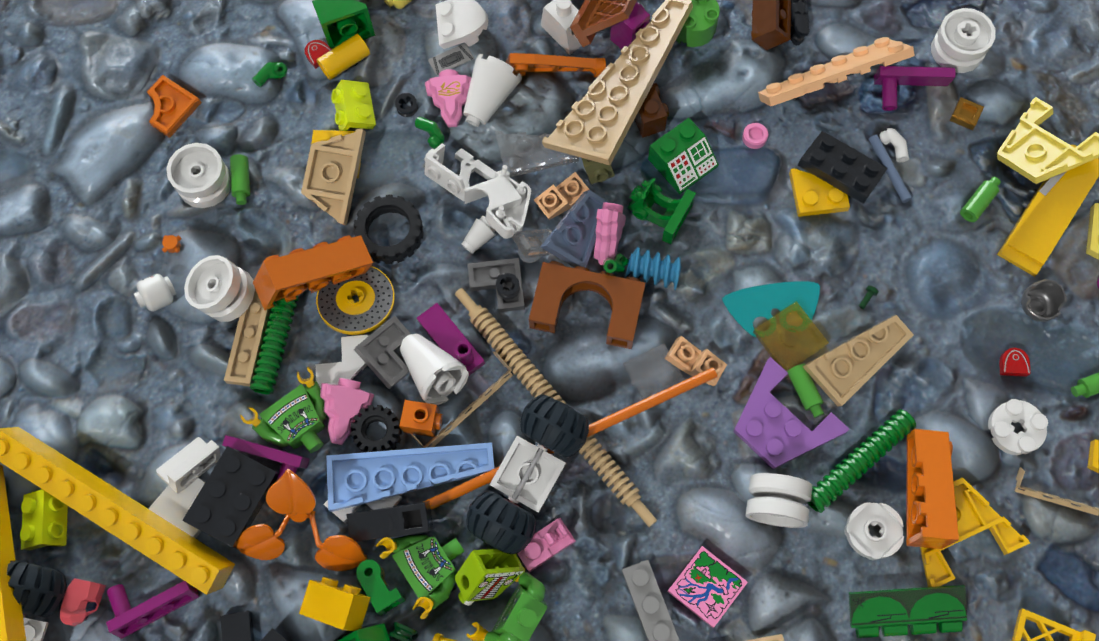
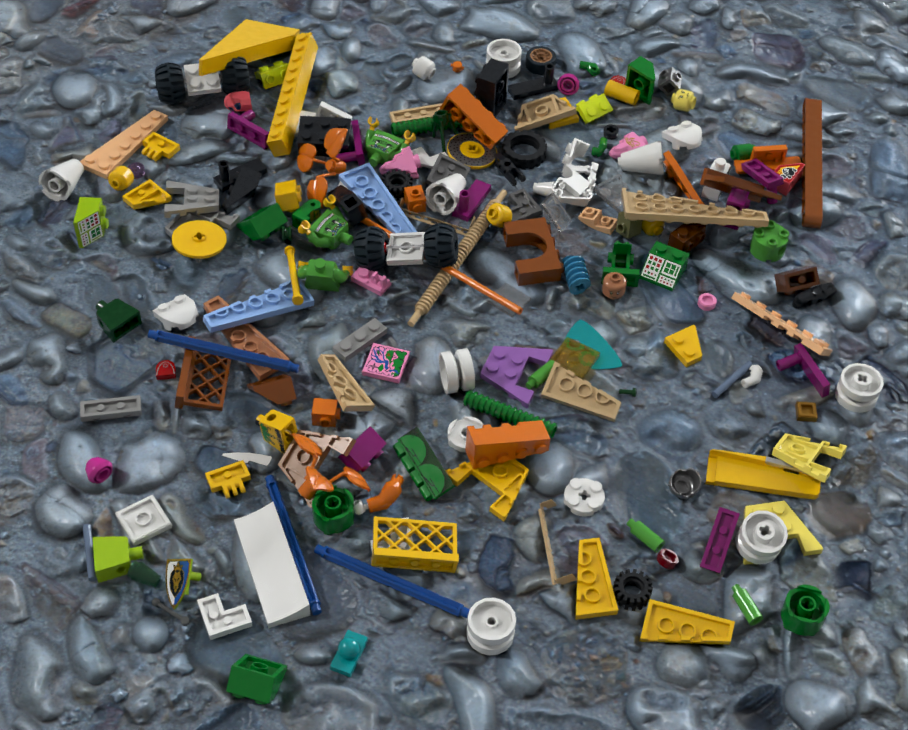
camera: 60 degrees right, 20 degrees down
orange tile [147,75,202,138] -> none
white wheel [184,255,255,322] -> none
bright green cylinder [230,154,250,205] -> none
sticker [428,43,474,75] -> none
lime torso [455,549,525,606] -> none
black bush [496,273,520,300] -> none
sand blue wing [541,190,609,268] -> none
bright pink rock [594,202,626,266] -> none
green arm [603,254,629,273] -> none
light nougat slope [664,336,727,386] -> none
black plate [798,131,888,204] -> none
bright green cylinder [960,177,1001,222] -> none
red tile [999,348,1031,377] -> none
none -> dark green plant [432,110,458,153]
none -> black brick [474,58,509,118]
none -> yellow head [486,203,512,228]
none -> black hinge [494,152,526,186]
none -> black piece [508,63,558,100]
none -> black wheel [525,46,556,75]
none -> dark pink cone [557,73,579,96]
none -> nougat head [602,272,627,299]

